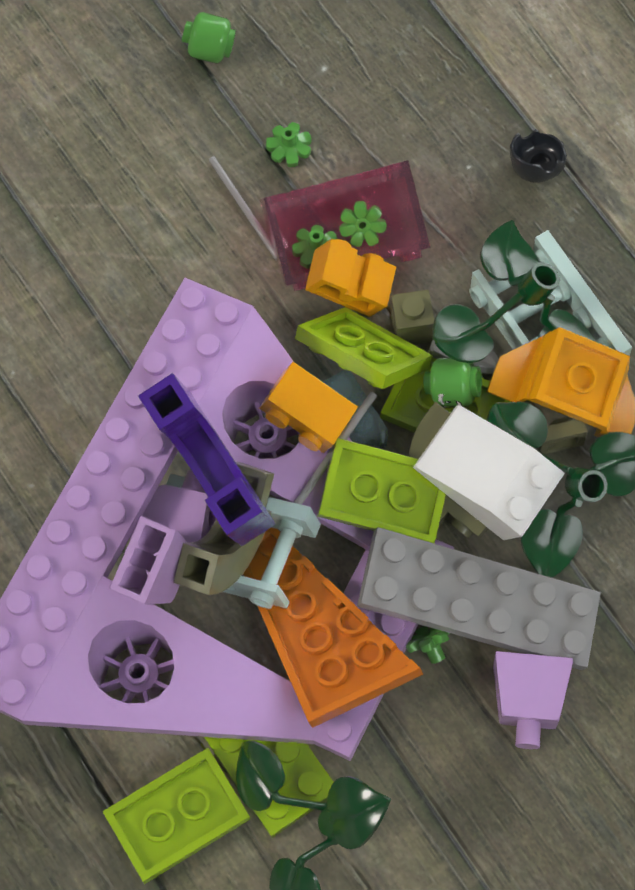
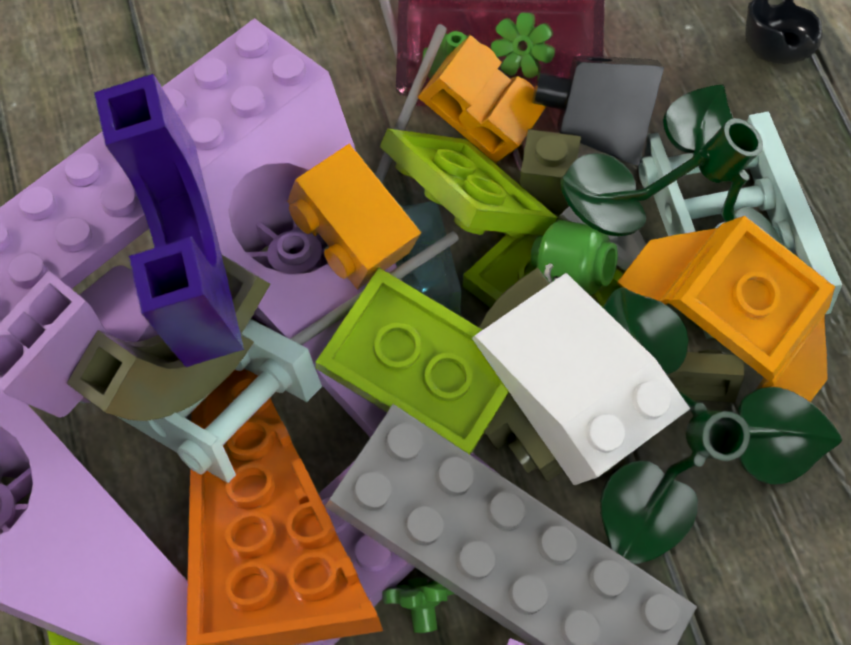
camera: 15 degrees right, 10 degrees down
none -> light grey axle [375,24,447,184]
none -> black torso [532,56,664,166]

